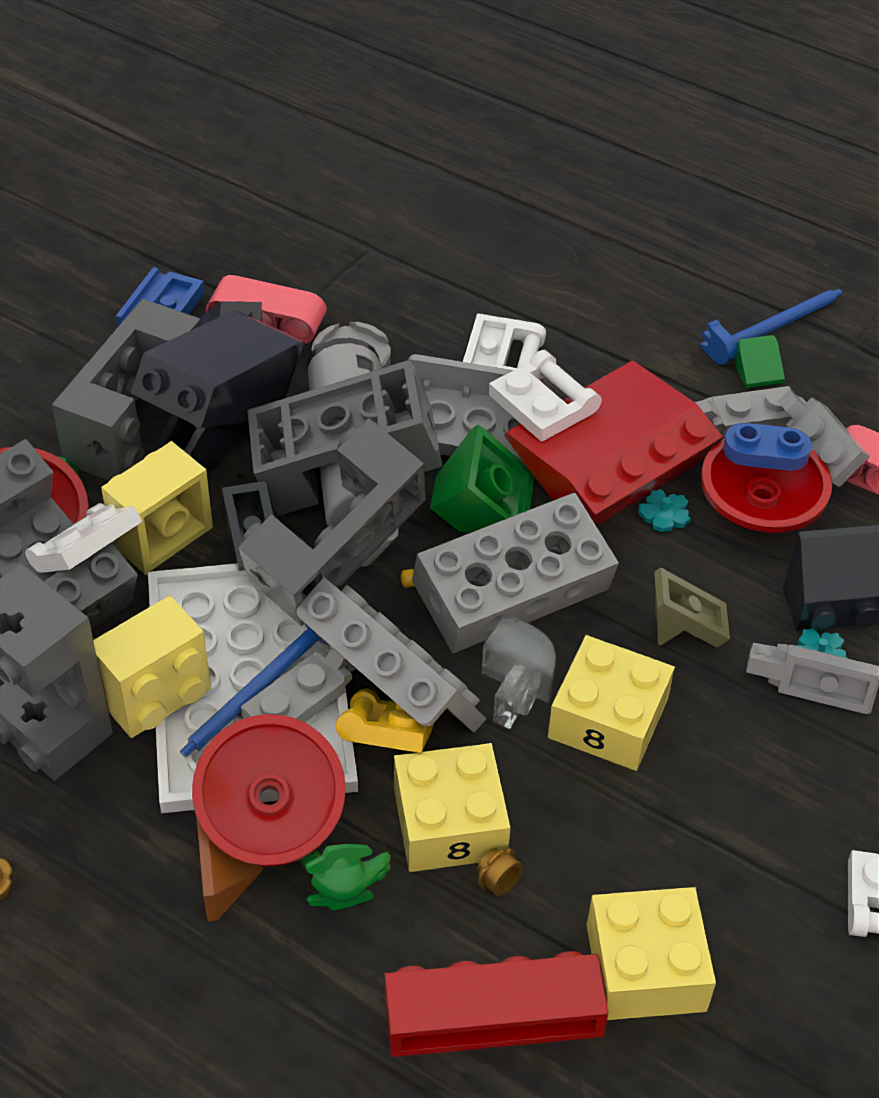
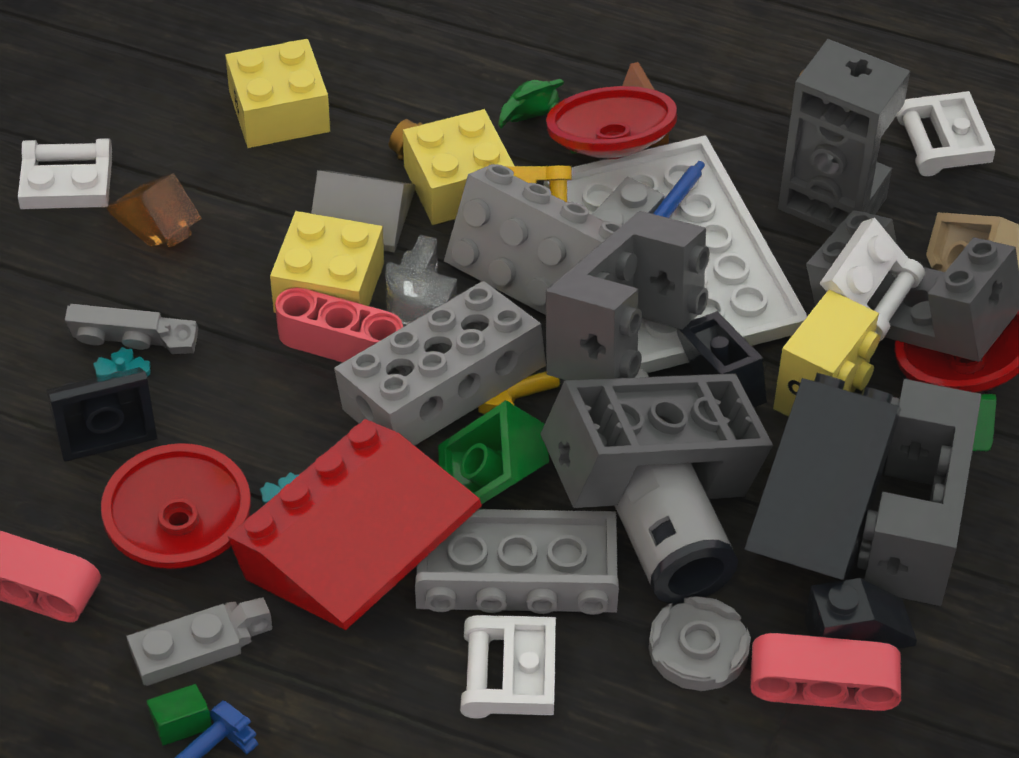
camera: 170 degrees right, 0 degrees up
light yellow brick [93,595,211,738] -> none
blue plate [116,267,205,327] -> none
red brick [385,951,609,1057] -> none
white plate [489,350,602,442] -> none
olive slope [654,568,730,647] -> none
blue plate [723,423,812,471] -> none
light grey hinge [778,389,870,487] -> none
none -> clear orange slope [106,173,202,247]
none -> coral beam [275,287,403,362]
none -> light grey slope [311,170,415,252]

